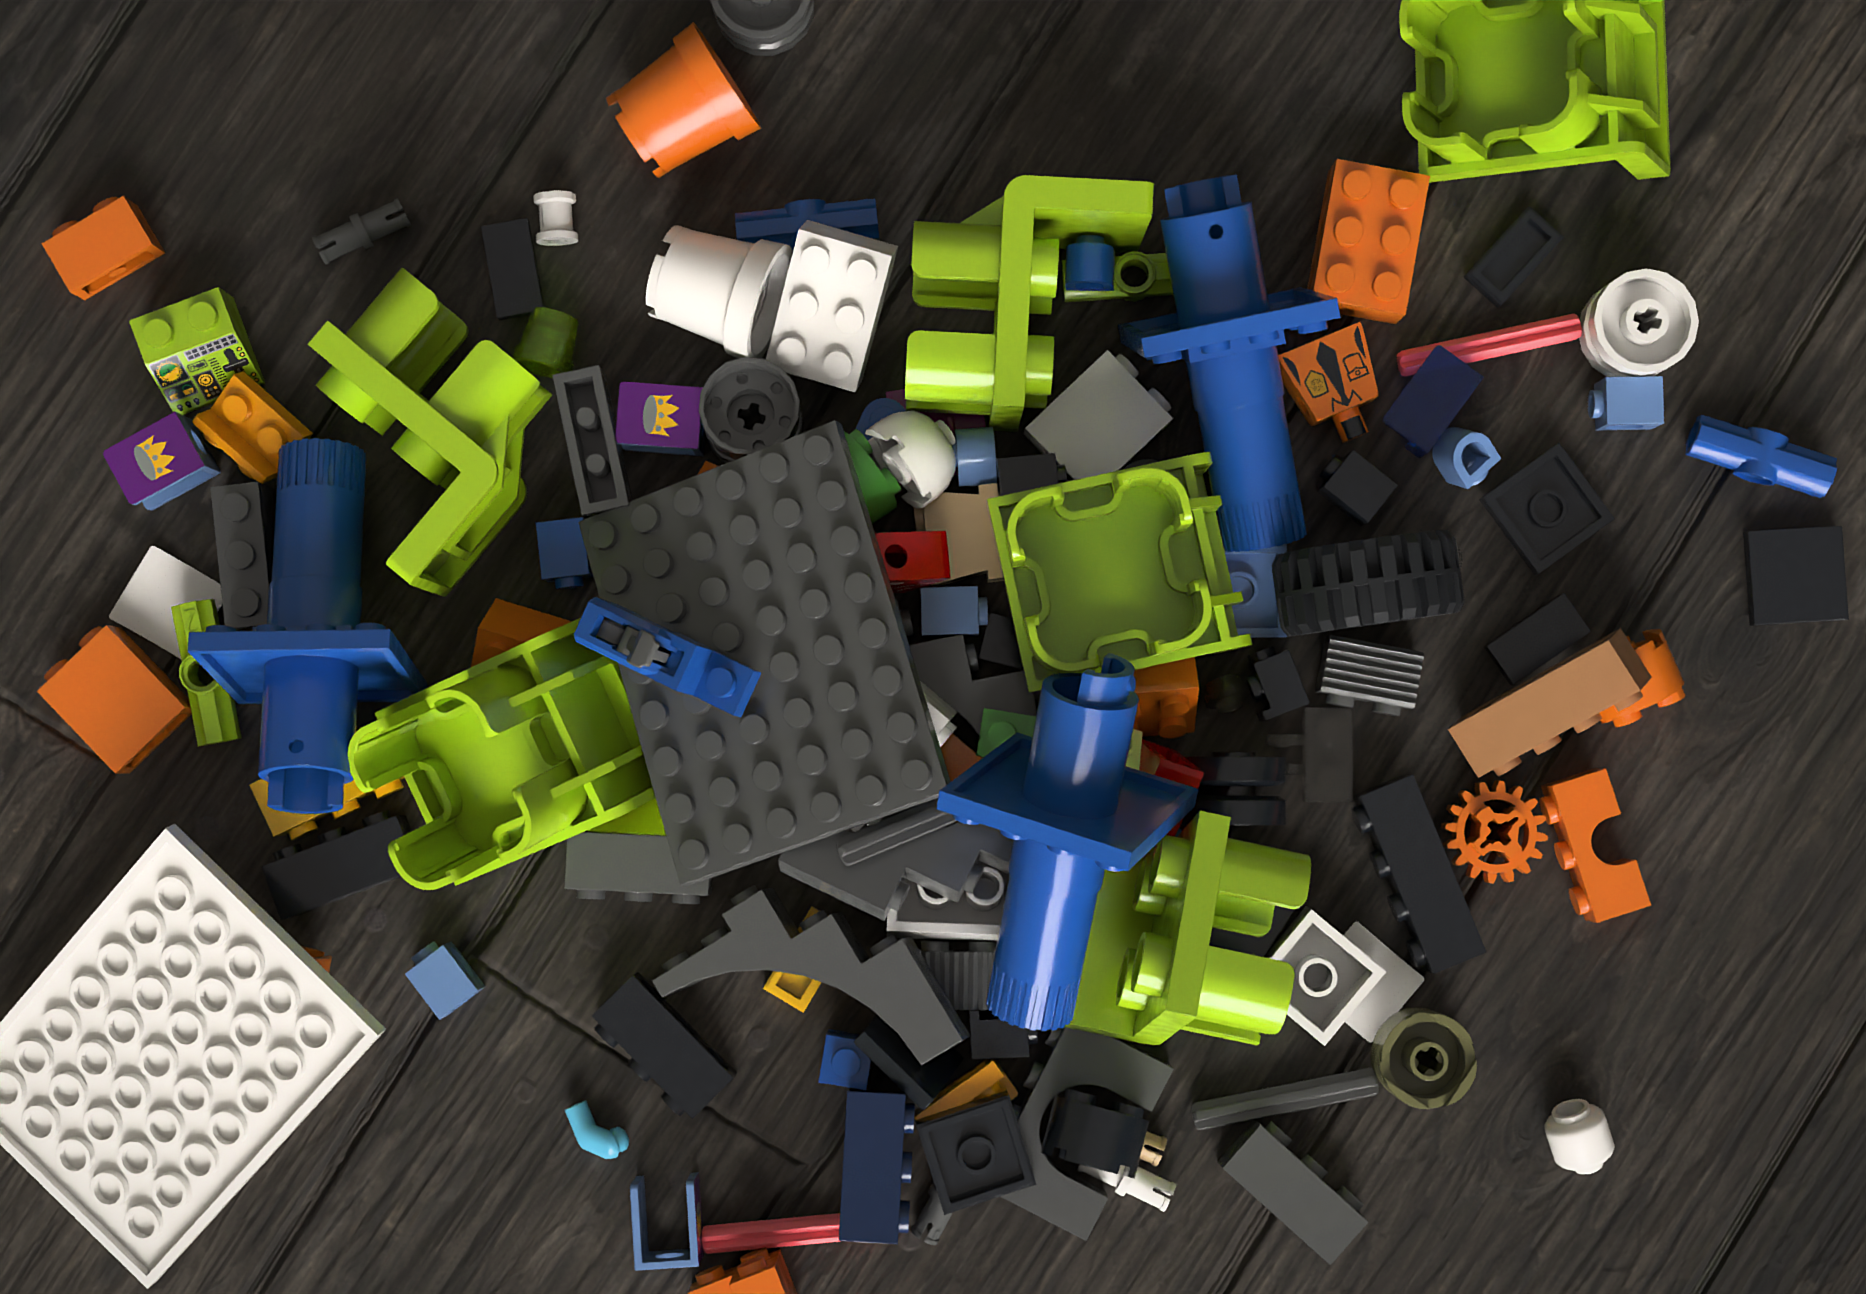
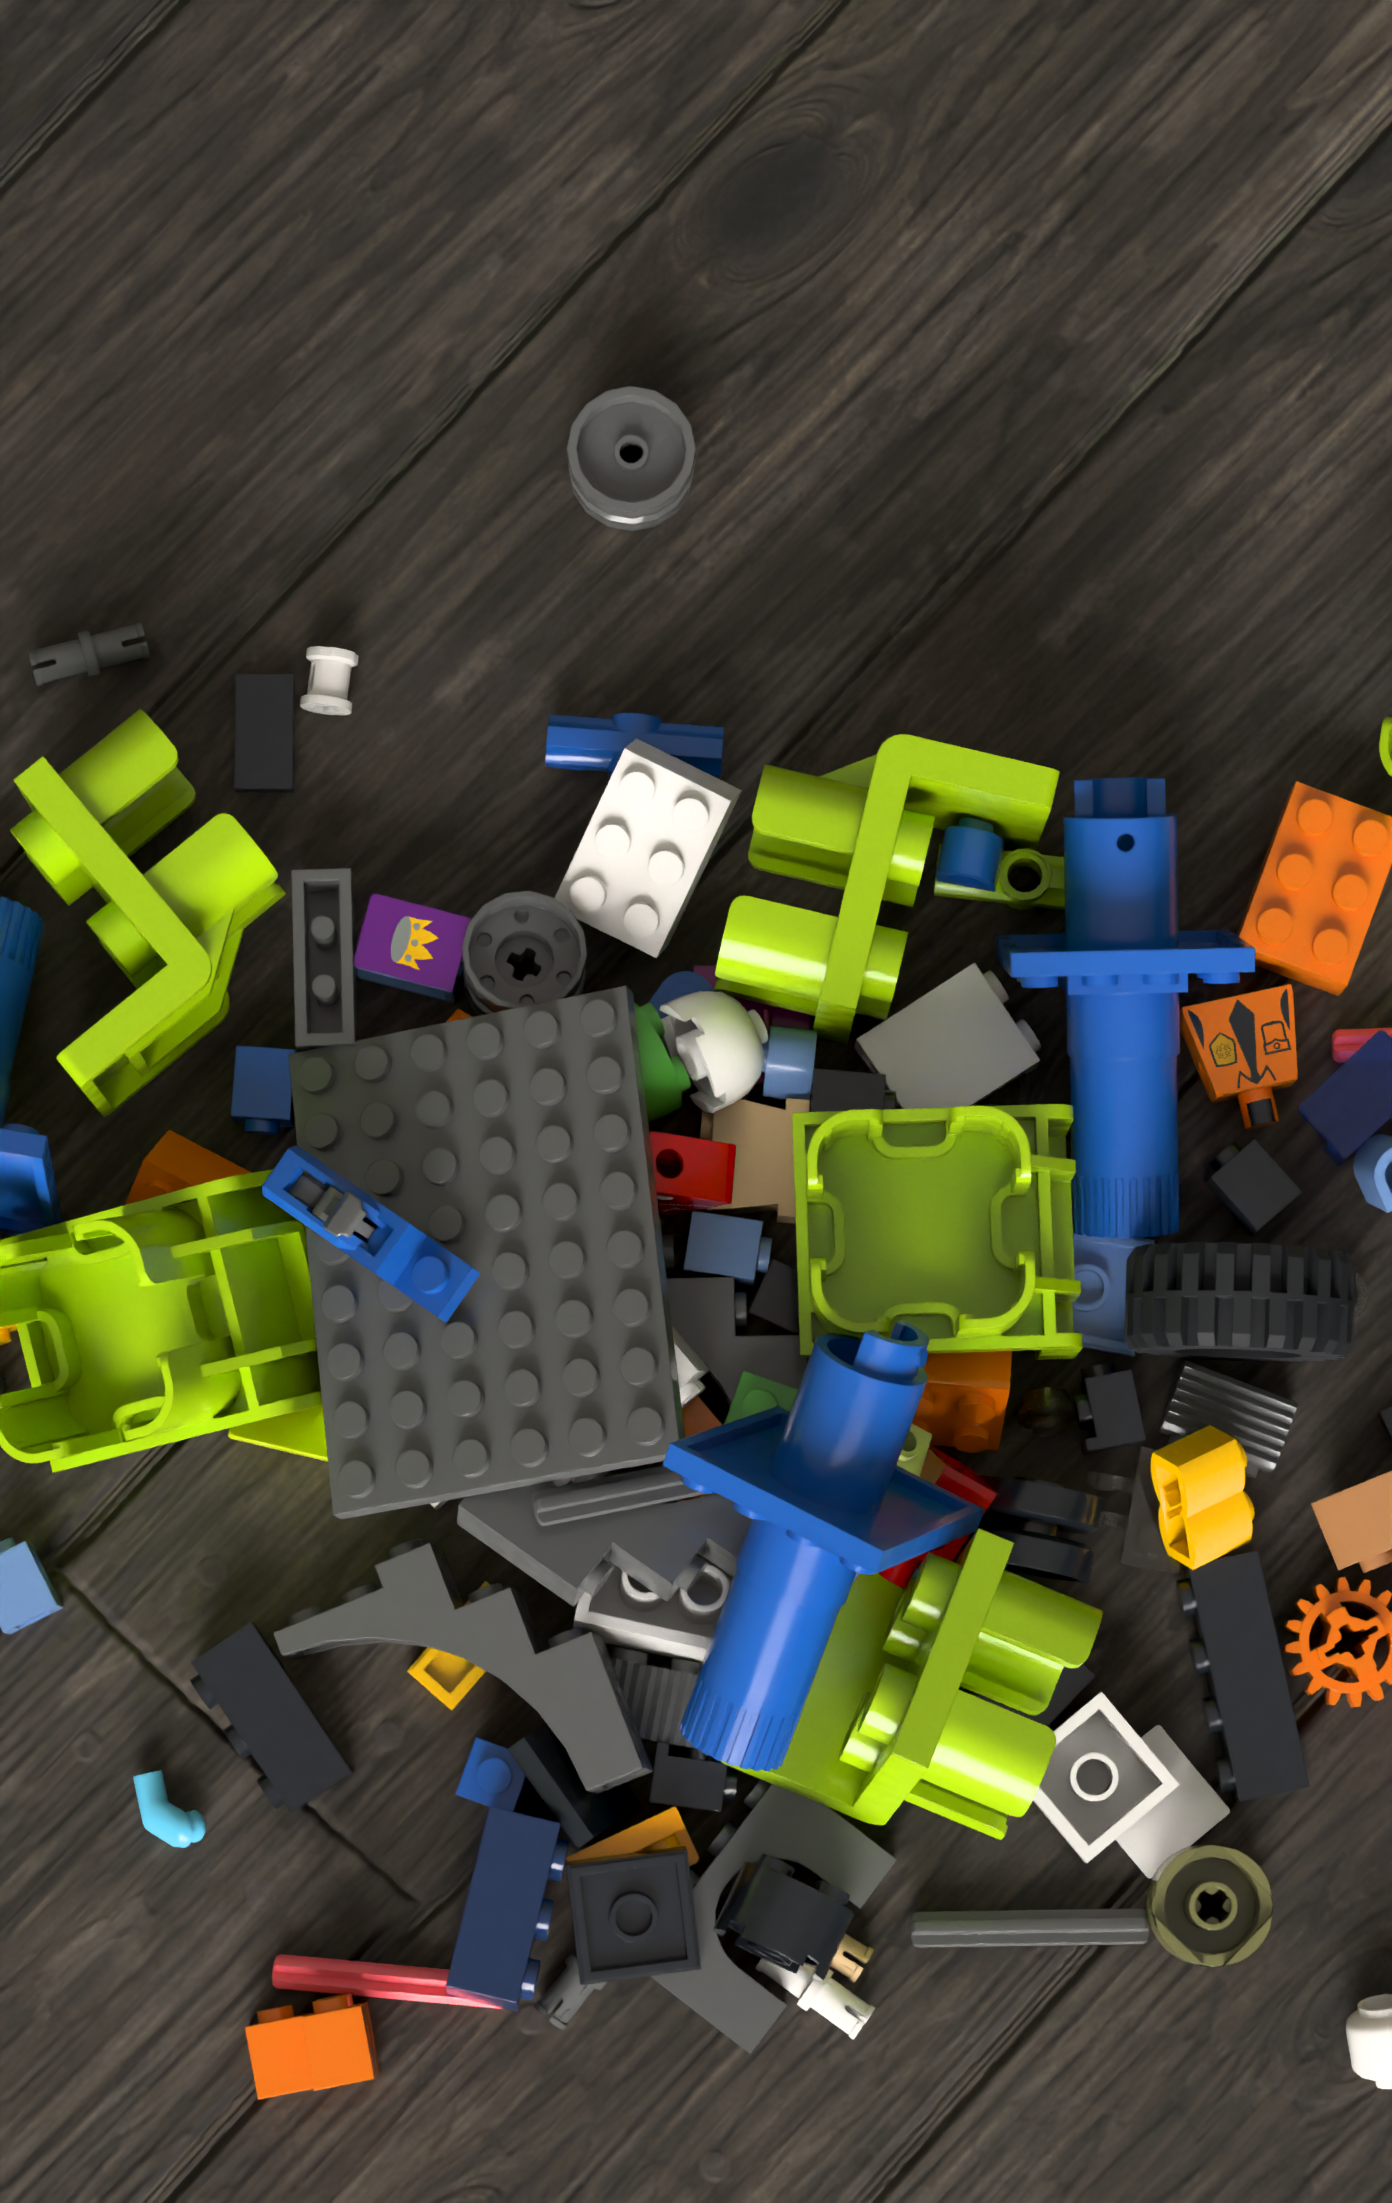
camera: 10 degrees right, 5 degrees down
clear neon green piece [512,307,579,379] -> none
dark grey brick [564,831,713,904] -> none
orange piece [606,22,762,178] -> none
medium blue piece [630,1172,704,1271] -> none
white piece [646,225,793,359] -> none
dark grey brick [1217,1119,1368,1265] -> none
none -> yellow brick [1151,1425,1254,1570]

